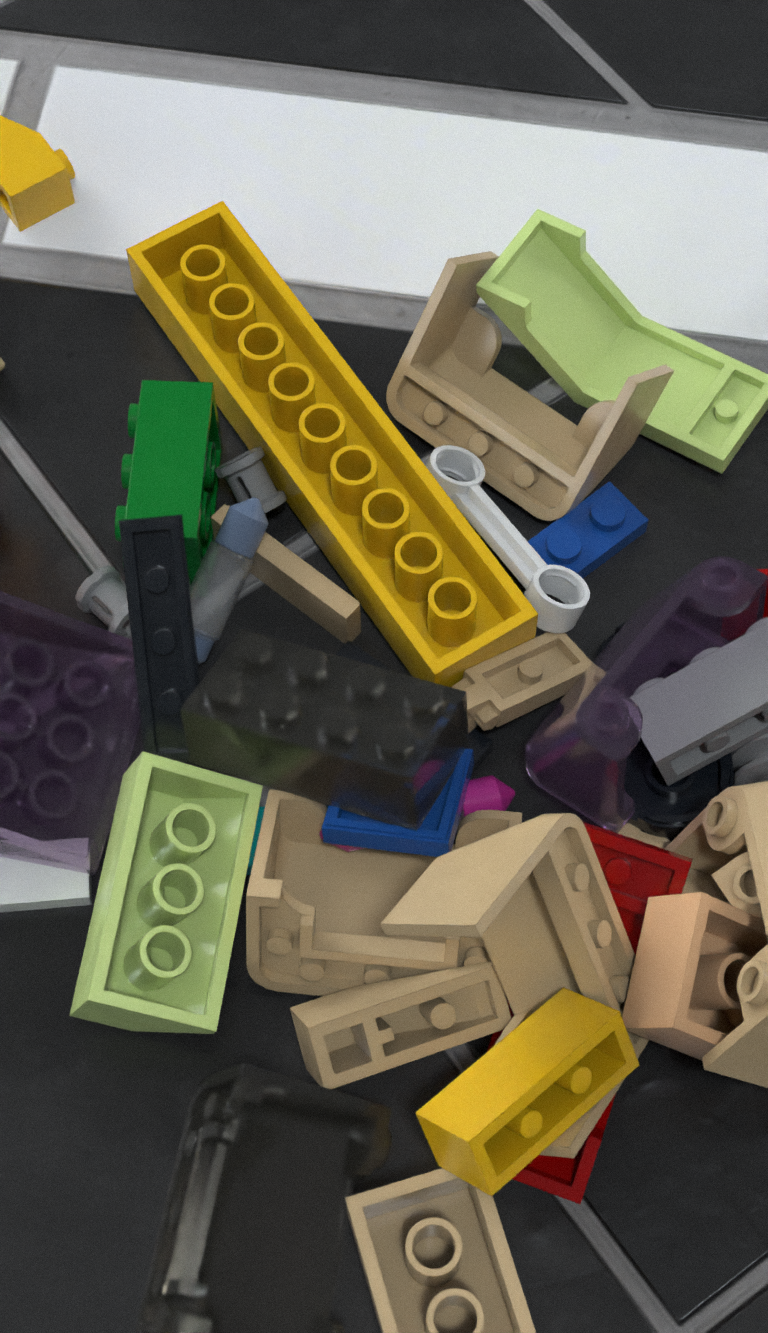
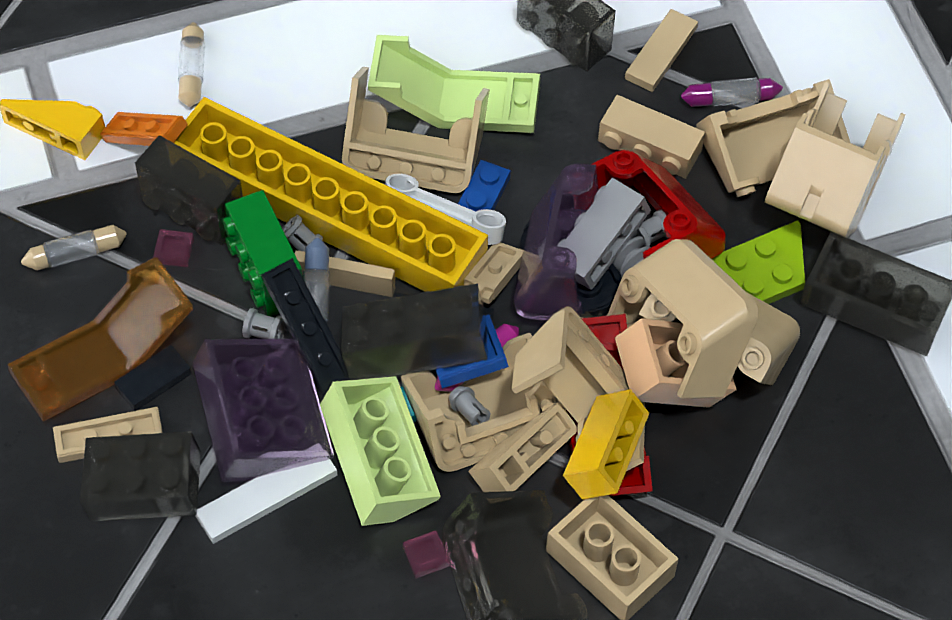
camera: 30 degrees left, 5 degrees down
none -> orange tile [100,112,188,148]
none -> clear smoke brick [135,135,243,246]
none -> clear pink tile [153,229,194,267]
none -> piece [178,22,205,107]
none -> clear pink tile [403,530,450,578]
none -> light grey pin [449,386,491,426]

